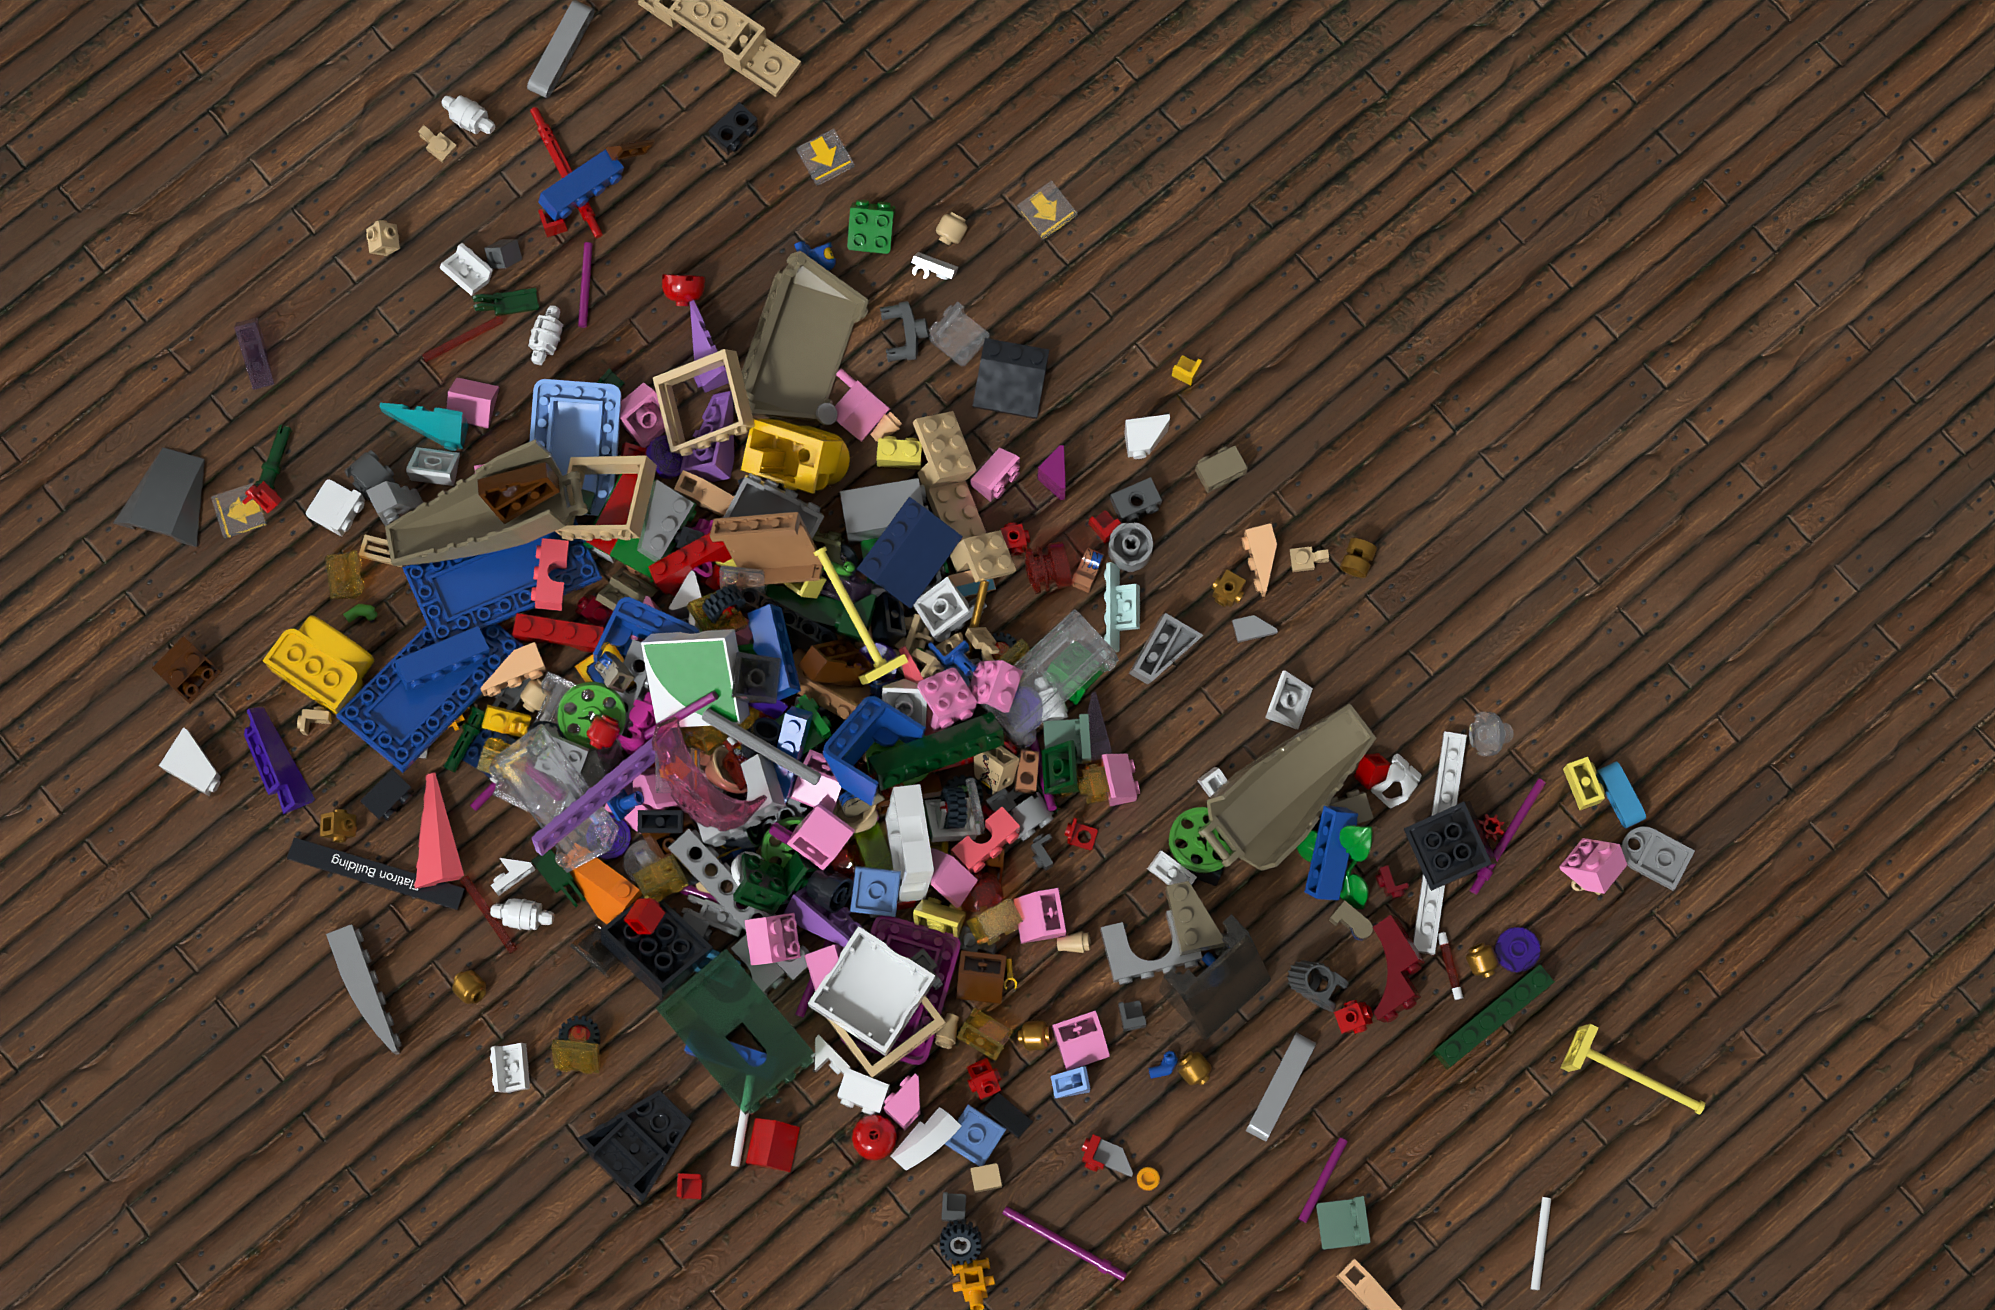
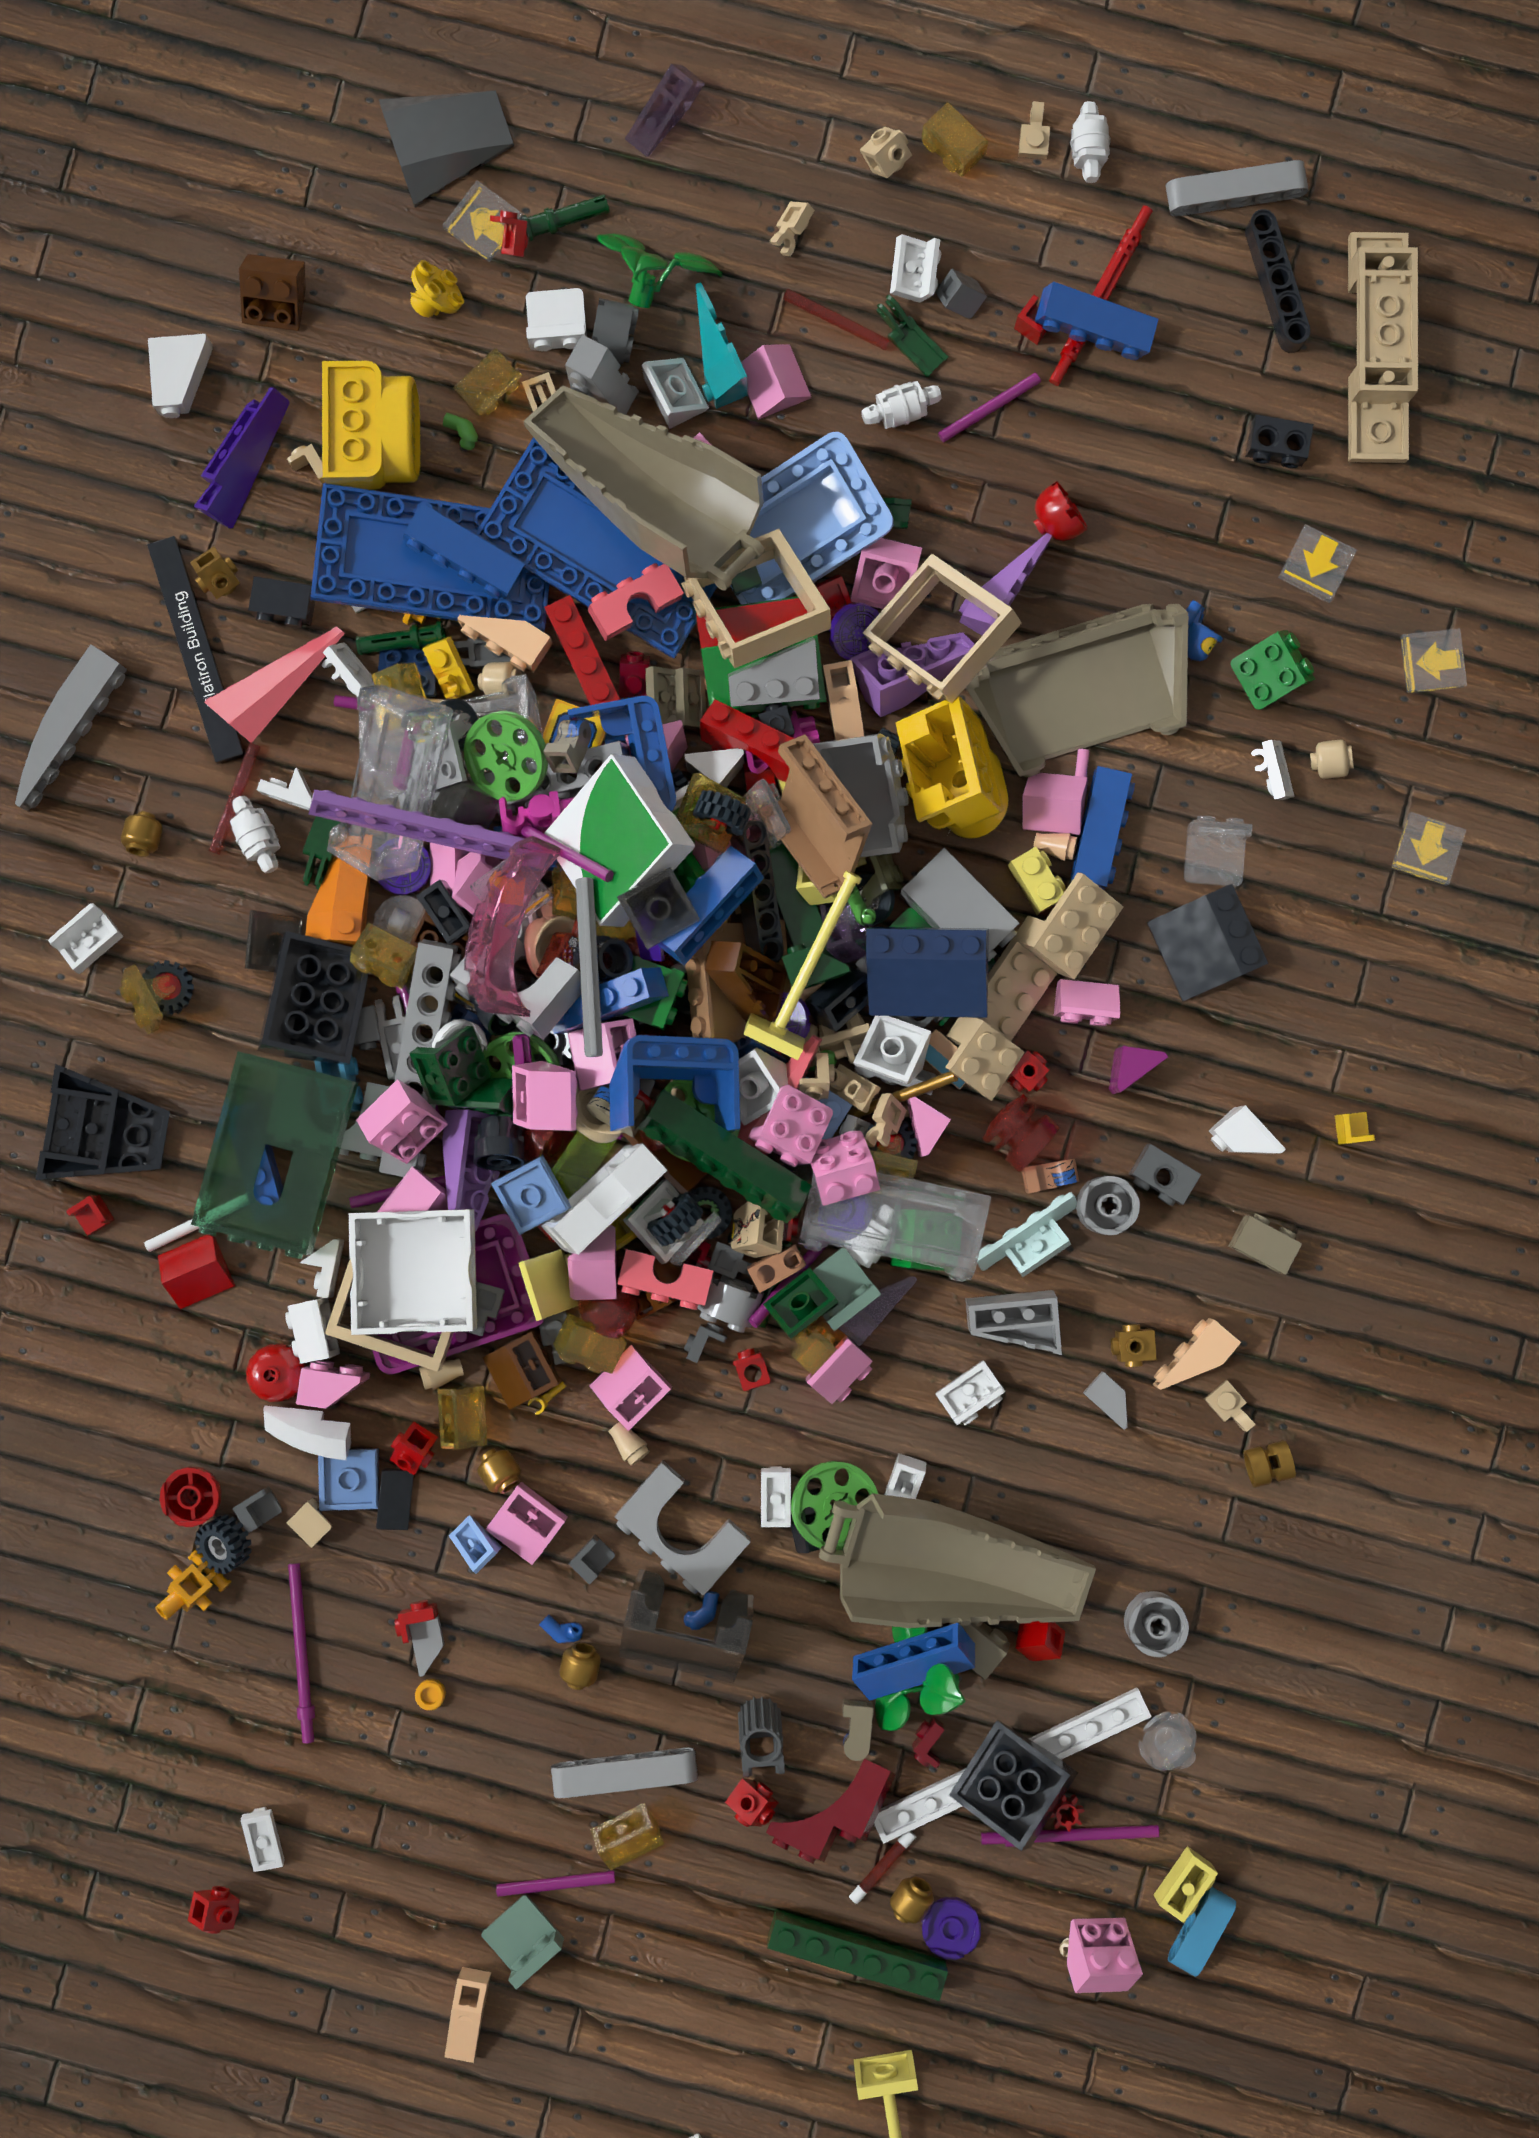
camera: 55 degrees right, 10 degrees up
reddish brown wedge [477,462,560,524] -> none
red head [586,714,620,749] -> none
reddish brown slope [606,139,655,161] -> none
blue bracket [607,789,644,821] -> none
red brick [624,898,665,934] -> none
light grey piece [816,403,837,425] -> none
dark grey connector [880,301,929,362] -> none
blue bracket [928,640,977,676] -> none
red panel [1088,510,1122,543] -> none
dark tan wedge [1165,881,1226,956] -> none
white slope [1265,671,1313,729] -> none
white piece [1371,754,1422,808] -> none
light grey tile [1621,827,1695,891] -> none
none -> red cylinder [159,1466,222,1527]
none -> white plate [322,642,377,698]
none -> yellow plate [410,260,464,318]
none -> clear yellow brick [590,1803,664,1870]
none -> green plant [596,233,723,308]
none -> tan plate [770,201,815,257]
none -> bright pink slope [906,1097,951,1157]
none -> clear yellow brick [921,102,988,177]
none -> white bracket [935,1360,1005,1425]
none -> blue brick [1069,766,1135,890]
none -> light grey brick [1124,1591,1189,1657]
none -> black beam [1245,209,1310,353]
none -> clear tile [1400,628,1467,693]

